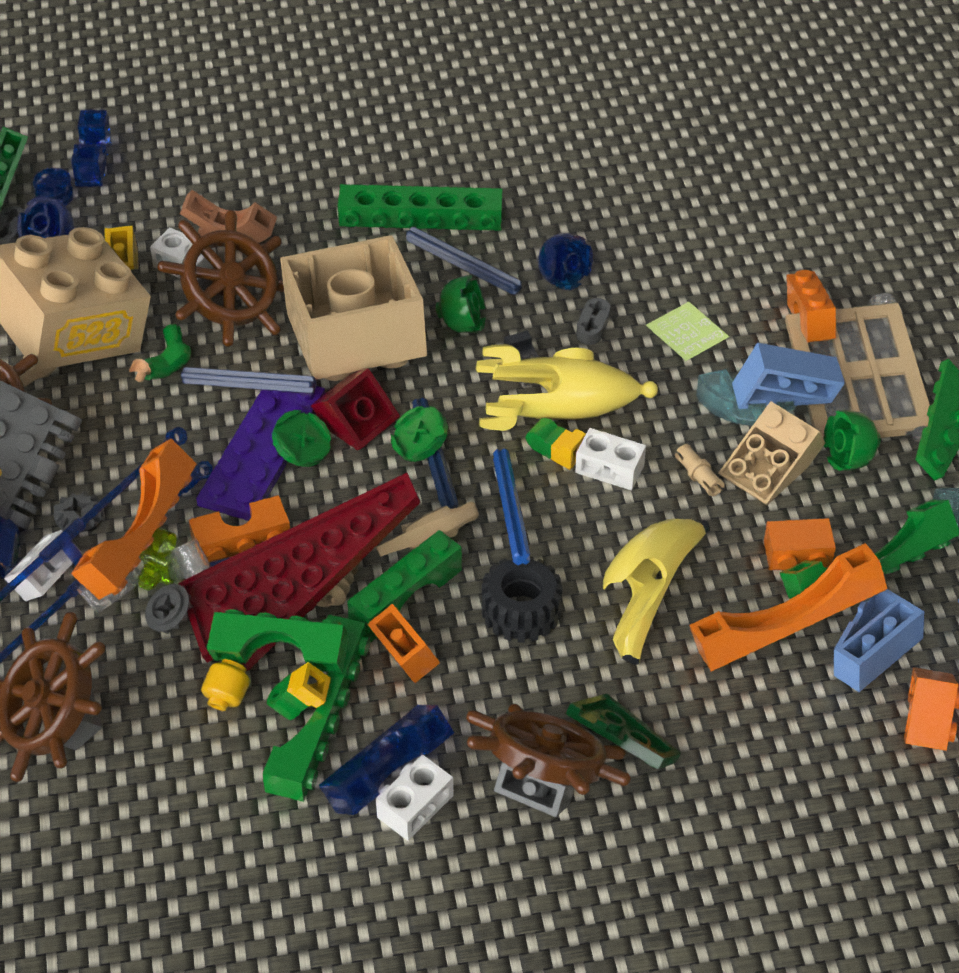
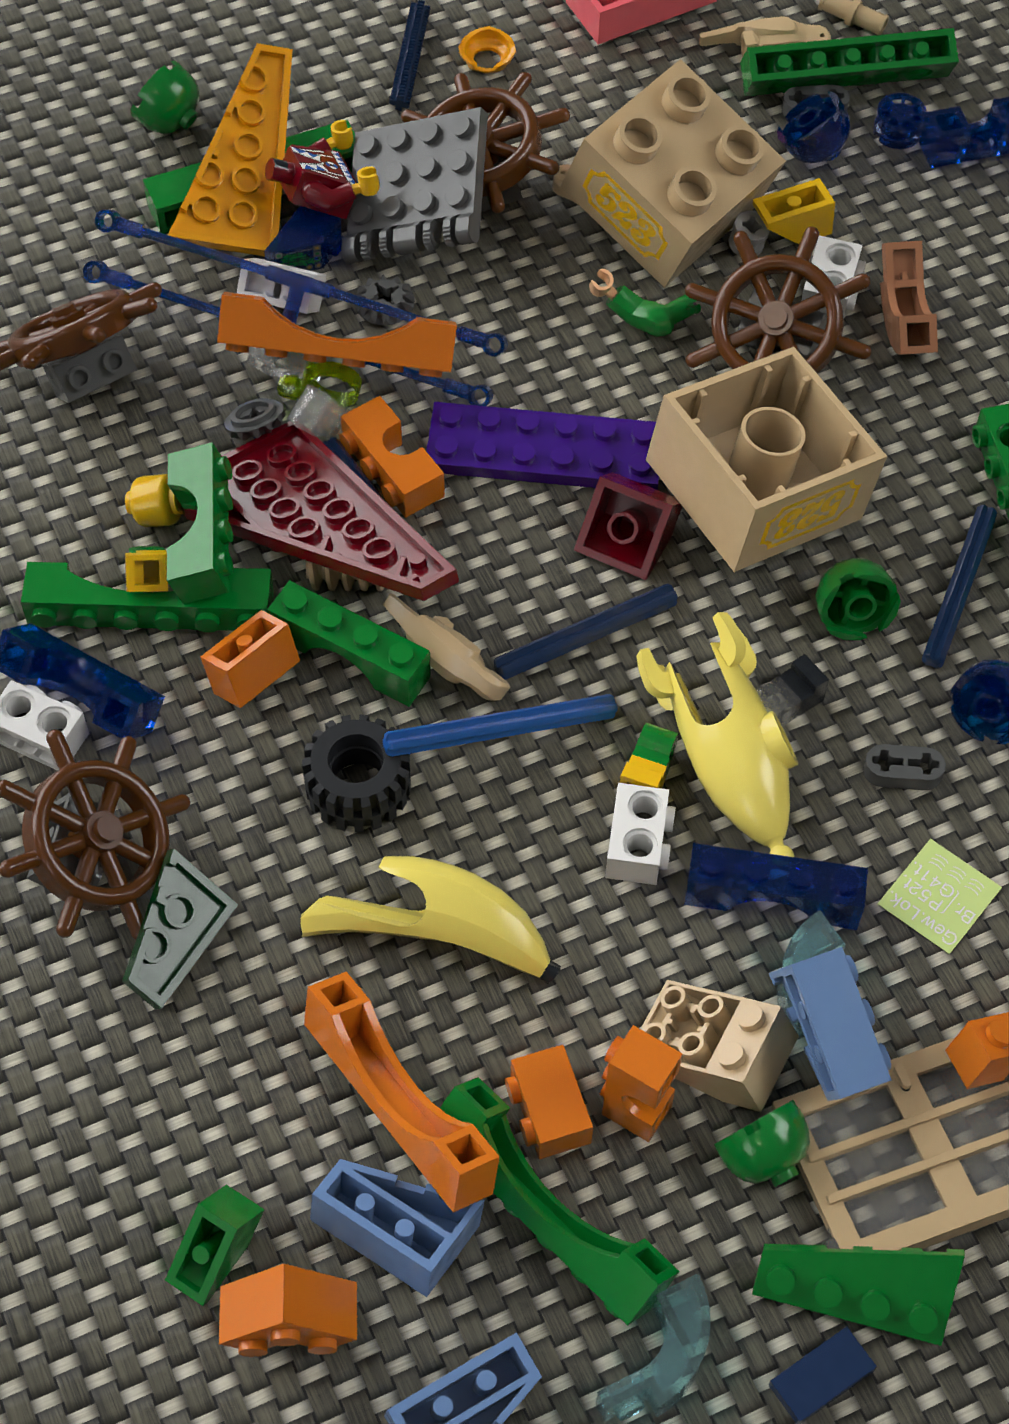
camera: 75 degrees right, 10 degrees up
axle [181,367,317,394] -> none
green tile [272,410,331,467] -> none
green tile [391,406,448,462] -> none
tan pin [675,444,725,496] -> none
none -> green slope [165,1184,265,1306]
none -> orange arch [600,1025,683,1142]
none -> clear blue arch [684,843,868,930]

